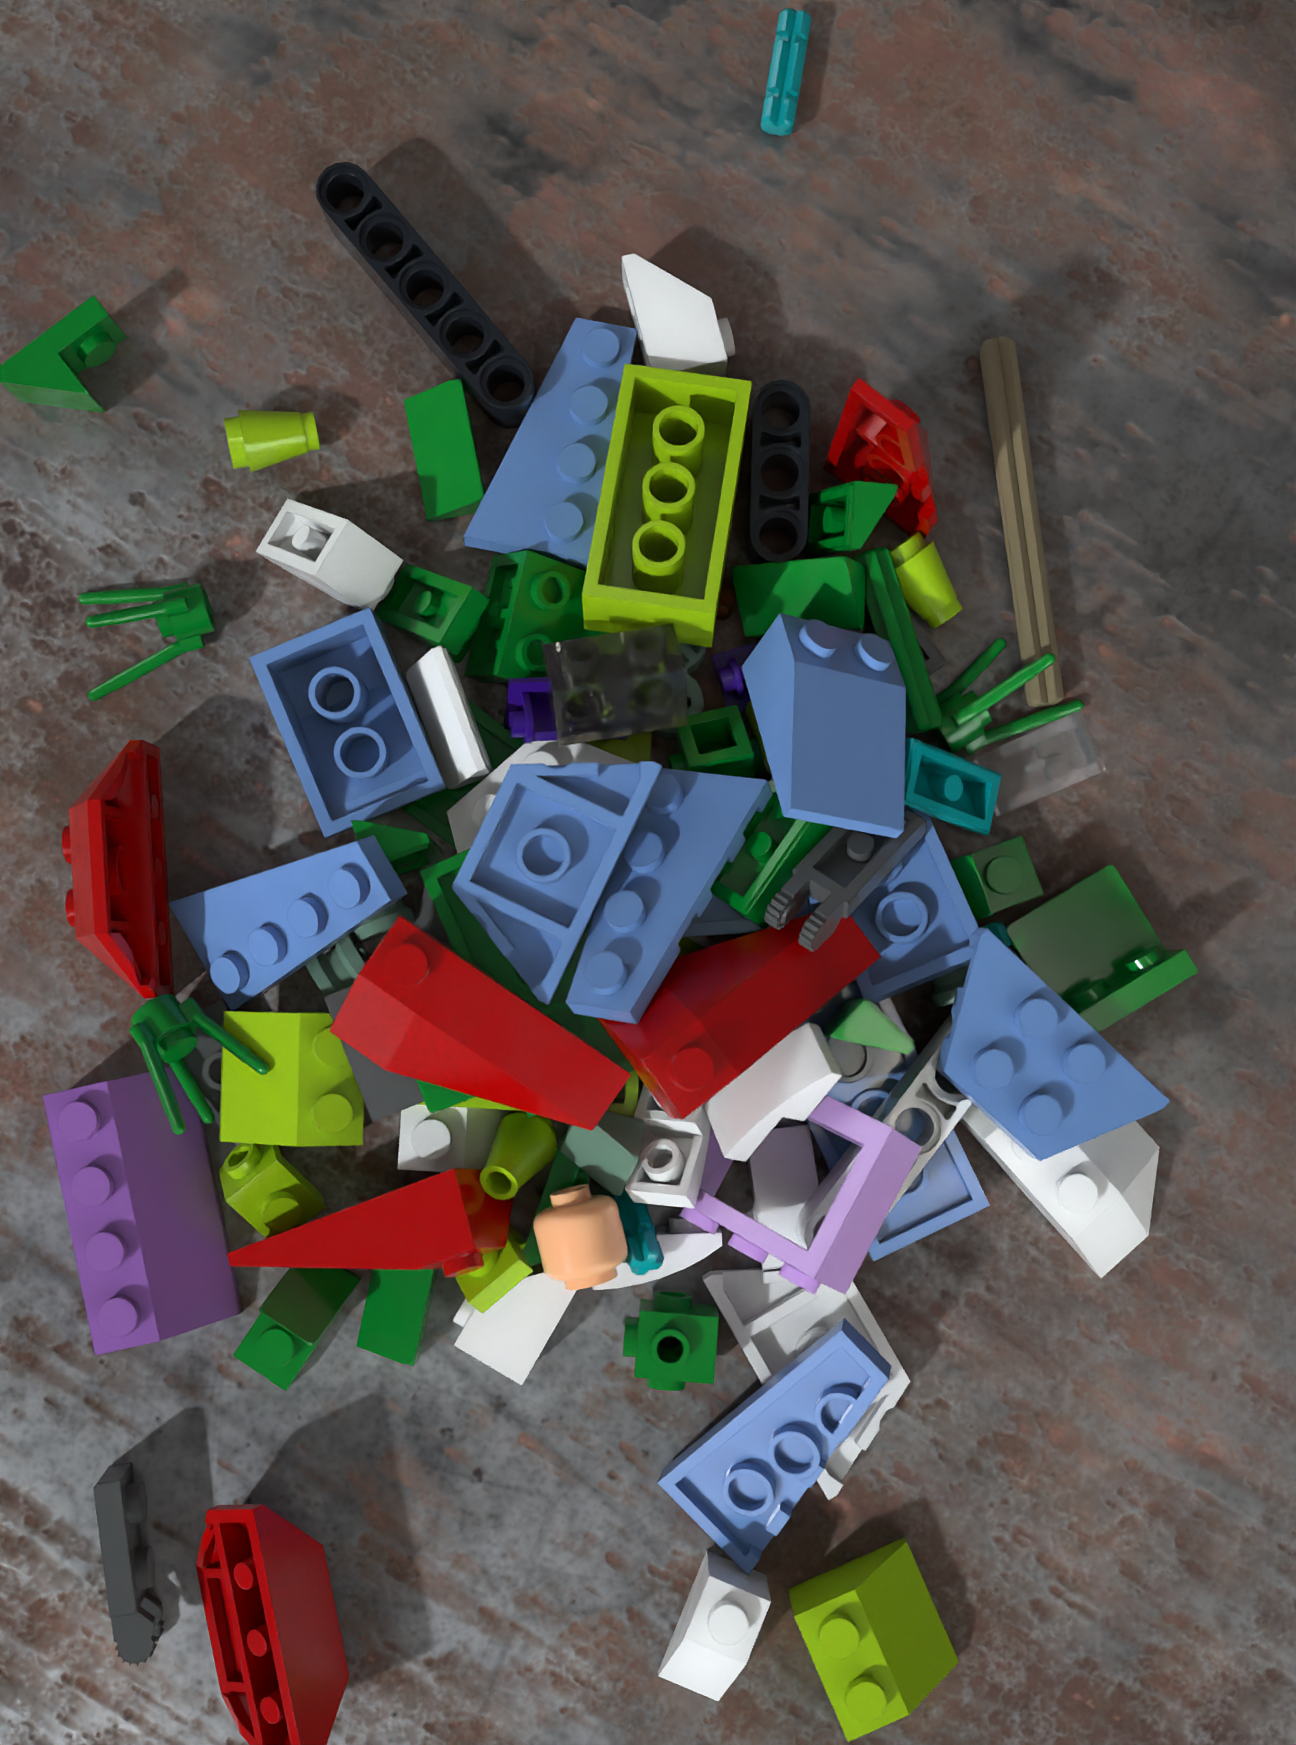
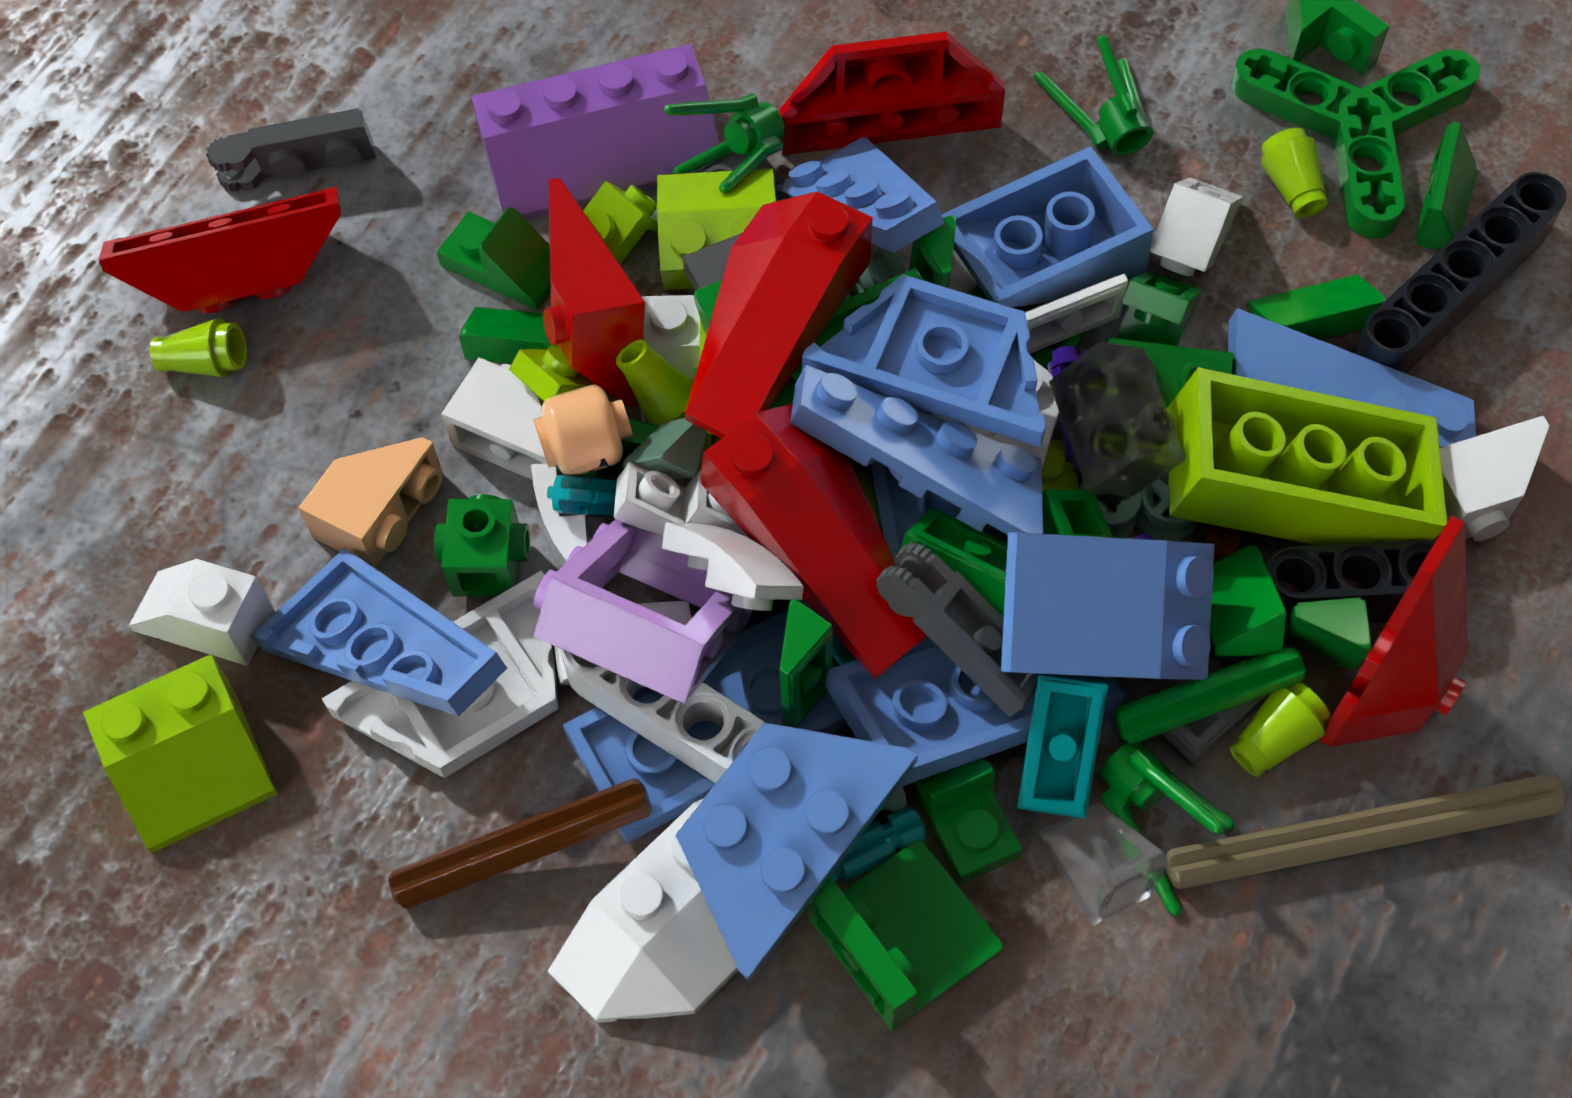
camera: 85 degrees right, 25 degrees down
none -> lime cone [150,318,247,378]
none -> light nougat slope [298,437,443,568]
none -> reddish brown axle [388,778,652,909]
none -> green piece [1231,48,1480,239]
none -> green slope [1415,121,1477,250]

